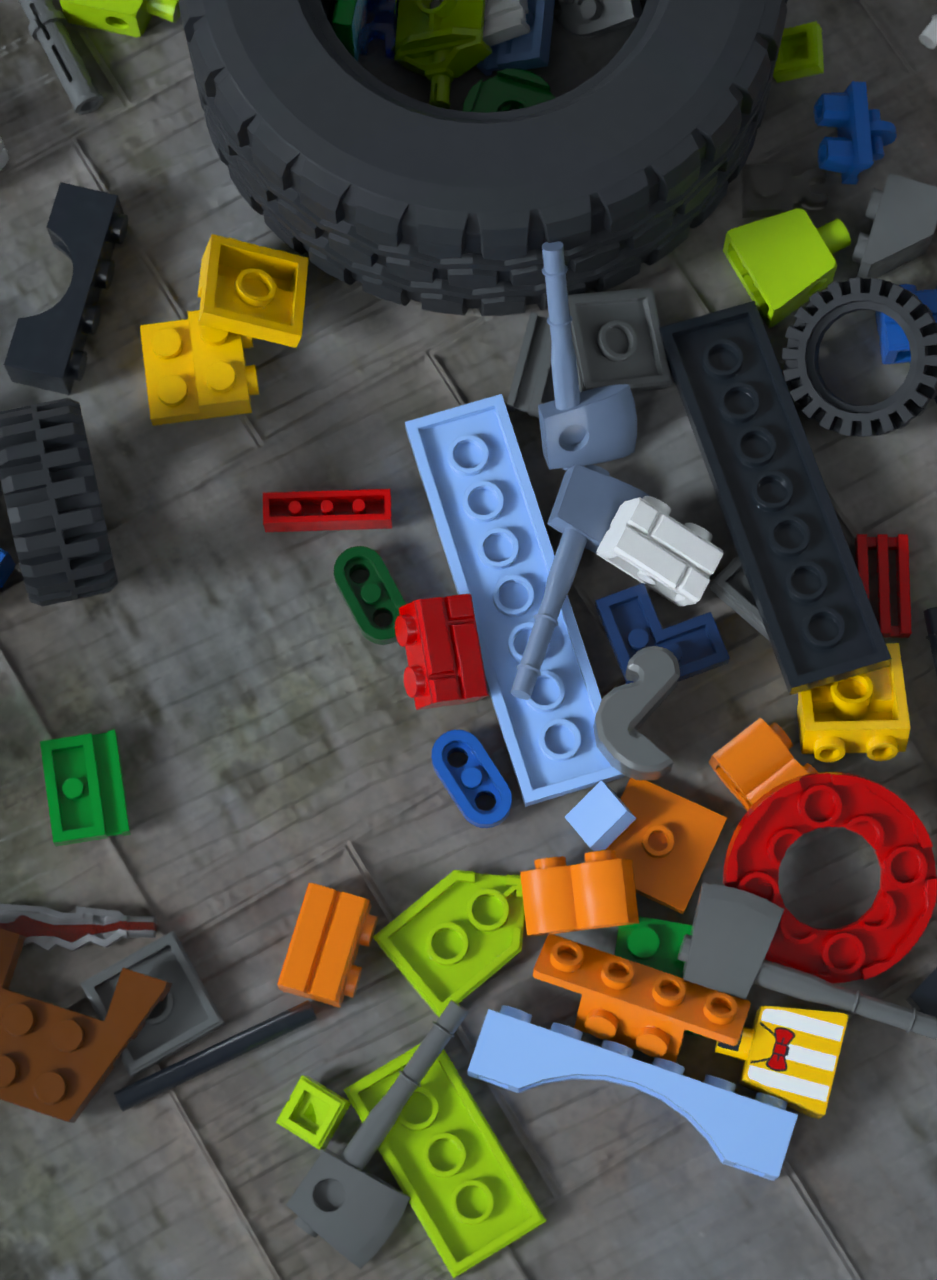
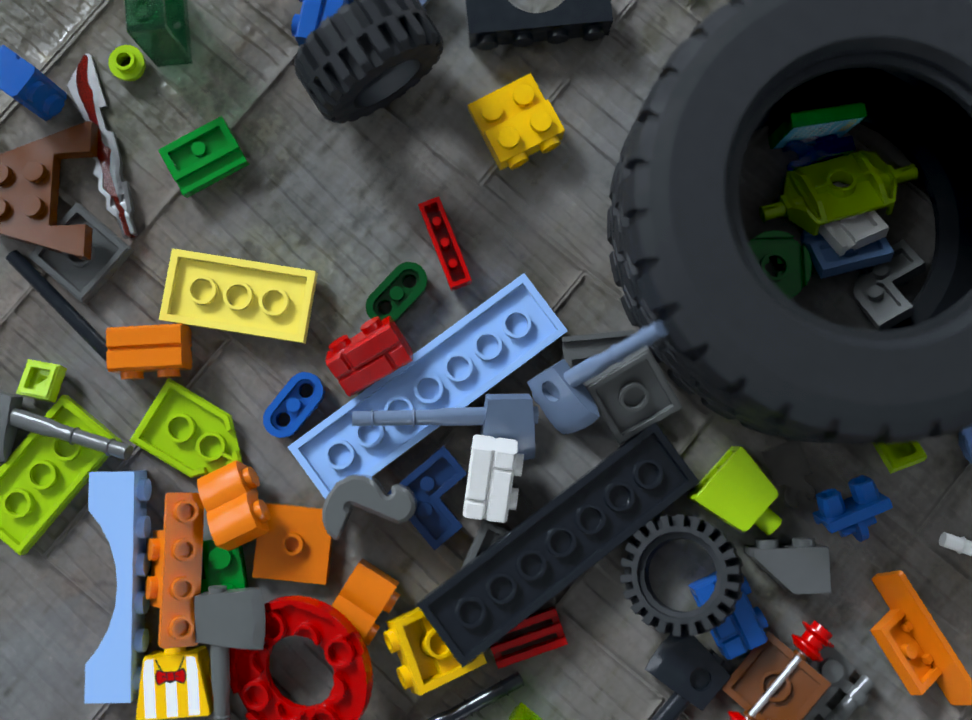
camera: 65 degrees right, 10 degrees up
yellow plate [197,234,309,348] -> none
light blue tile [565,781,636,851] -> none
none -> light yellow plate [159,248,318,344]

